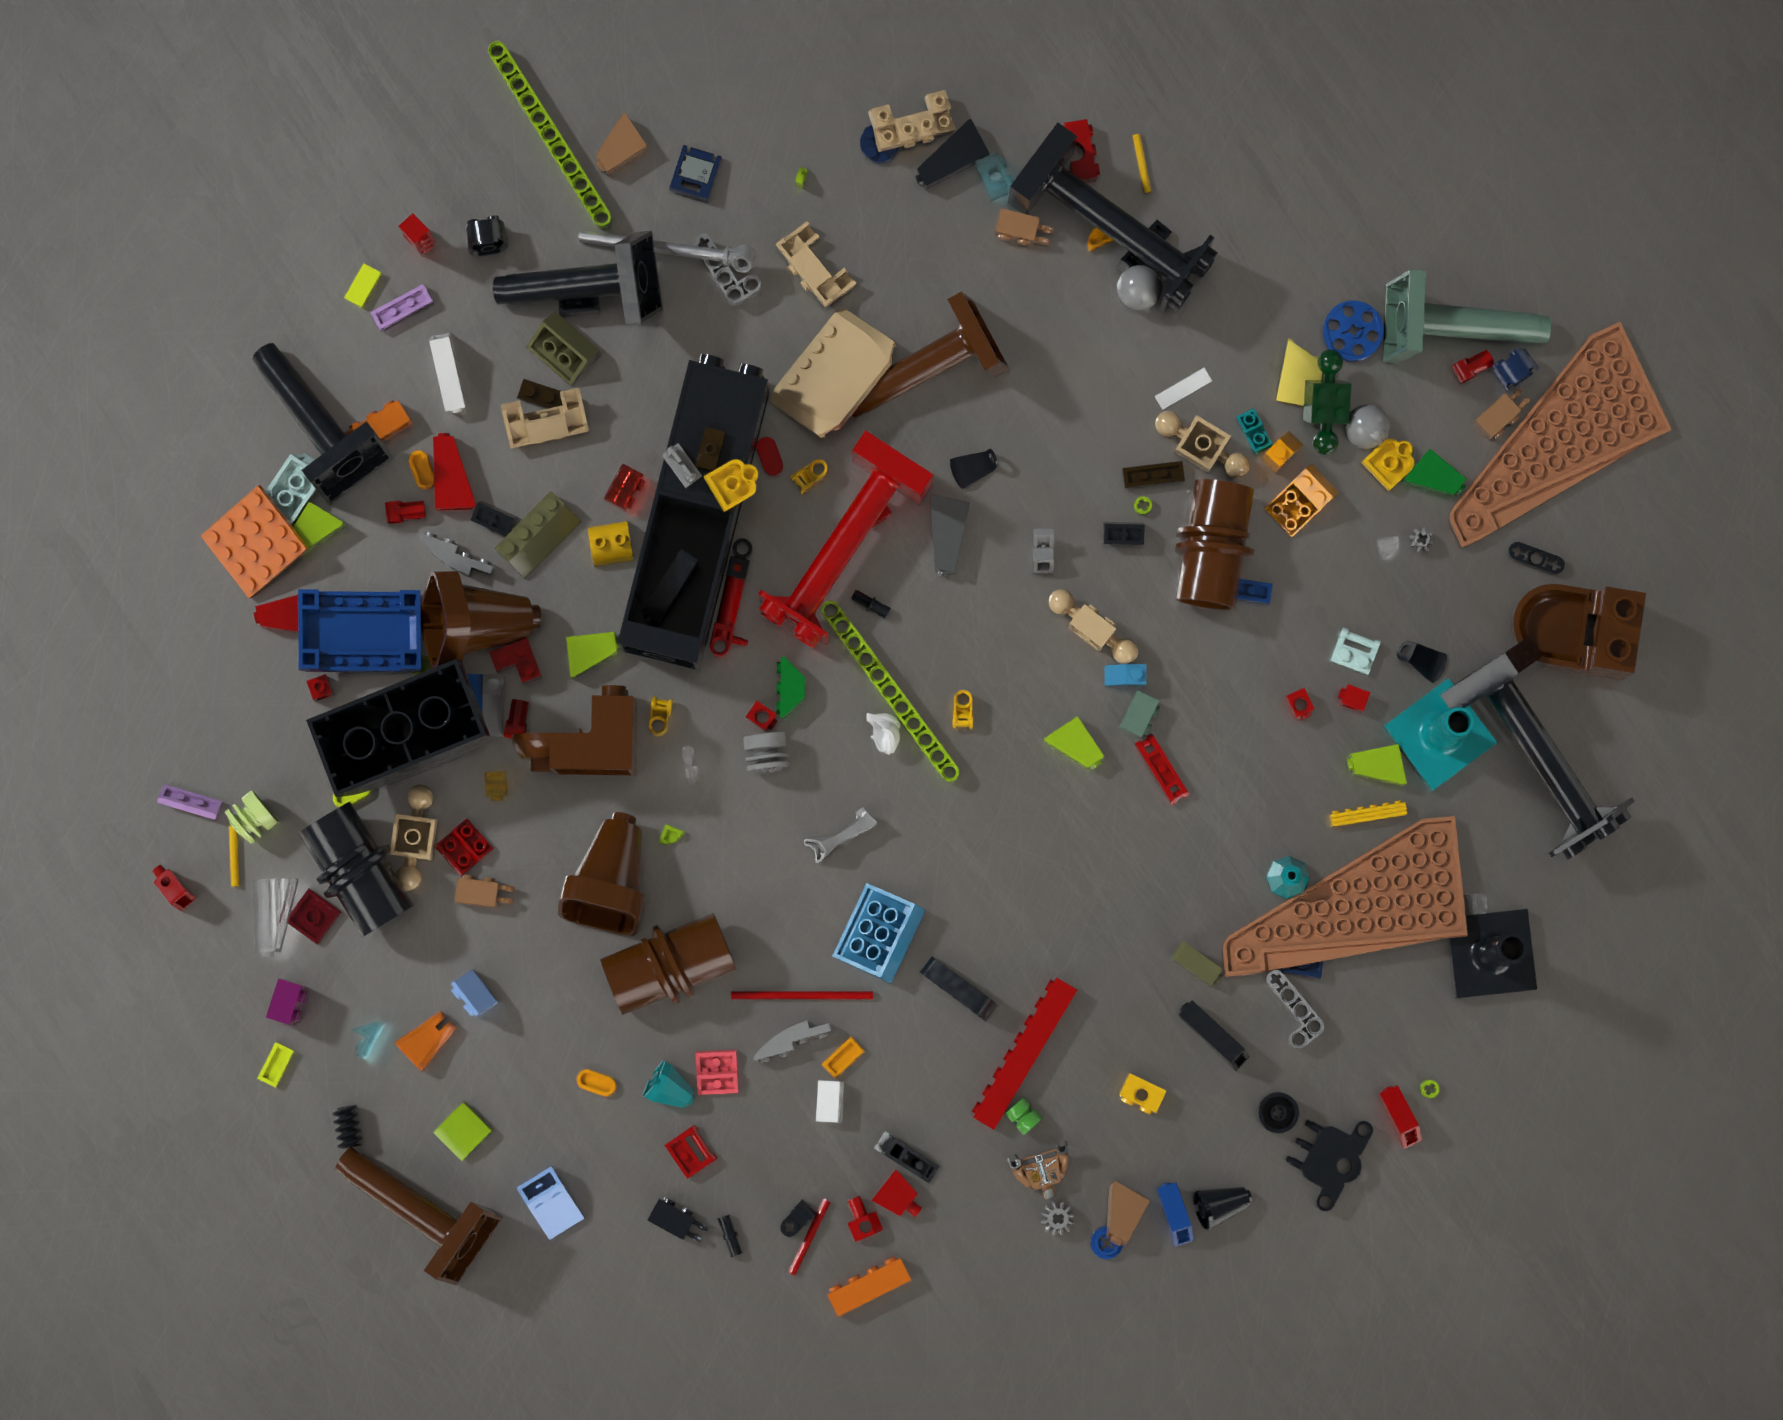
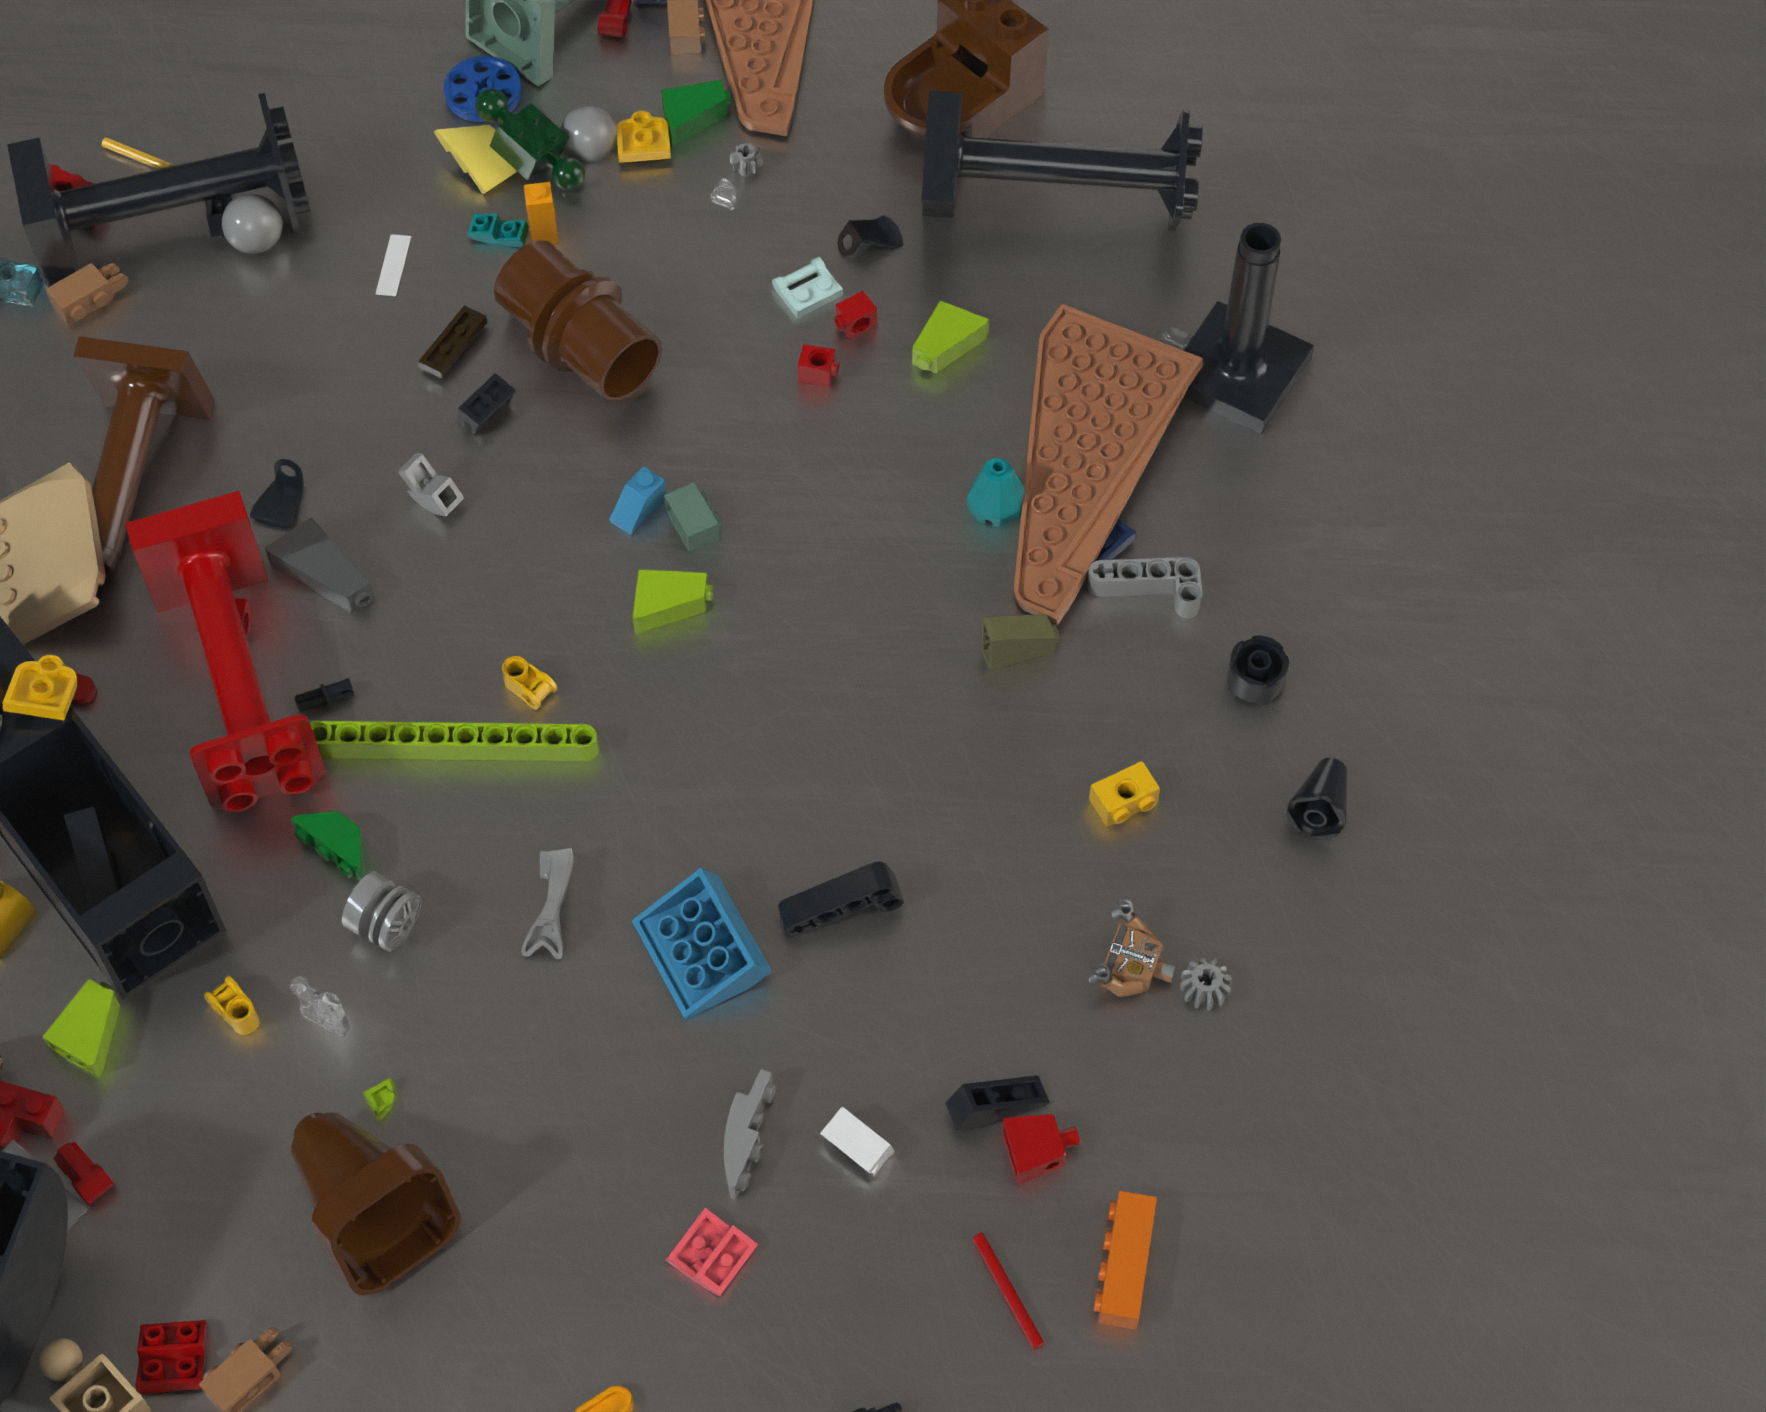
camera: 50 degrees left, 25 degrees down
clear yellow brick [484,771,508,801] -> none
reddish brown piece [512,685,637,776] -> none
reddish brown piece [600,913,736,1015] -> none
teal cone [643,1060,695,1108] -> none
red plate [664,1125,717,1179] -> none
red piece [710,538,753,658] -> none
black pin [717,1214,743,1258] -> none
red piece [731,991,873,999] -> none
red brick [745,701,778,732] -> none
black piece [780,1199,817,1237] -> none
yellow piece [790,459,828,494] -> none
light orange tile [822,1037,864,1079] -> none
red piece [847,1196,883,1242] -> none
white hair [866,713,901,755] -> none
red brick [971,977,1077,1130] -> none
bright green wheel [1005,1097,1043,1135] -> none
tan brick [1048,589,1138,664] -> none
light orange tile [1088,227,1114,252] -> none
blue gear [1091,1226,1123,1259] -> none
medium nougat slope [1106,1180,1150,1246] -> none
lime bush [1134,496,1152,515] -> none
red plate [1134,733,1189,806] -> none
tan brick [1155,411,1250,478] -> none
blue slope [1157,1182,1194,1247] -> none
black slope [1178,1000,1250,1071] -> none
blue plate [1237,579,1273,604] -> none
light orange slope [1264,464,1339,537] -> none
black piece [1286,1120,1373,1211] -> none
yellow piece [1329,800,1407,827] -> none
red slope [1379,1085,1422,1149] -> none
teal piece [1383,678,1498,792] -> none
lime bush [1420,1079,1439,1098] -> none
black beam [1507,542,1565,575] -> none

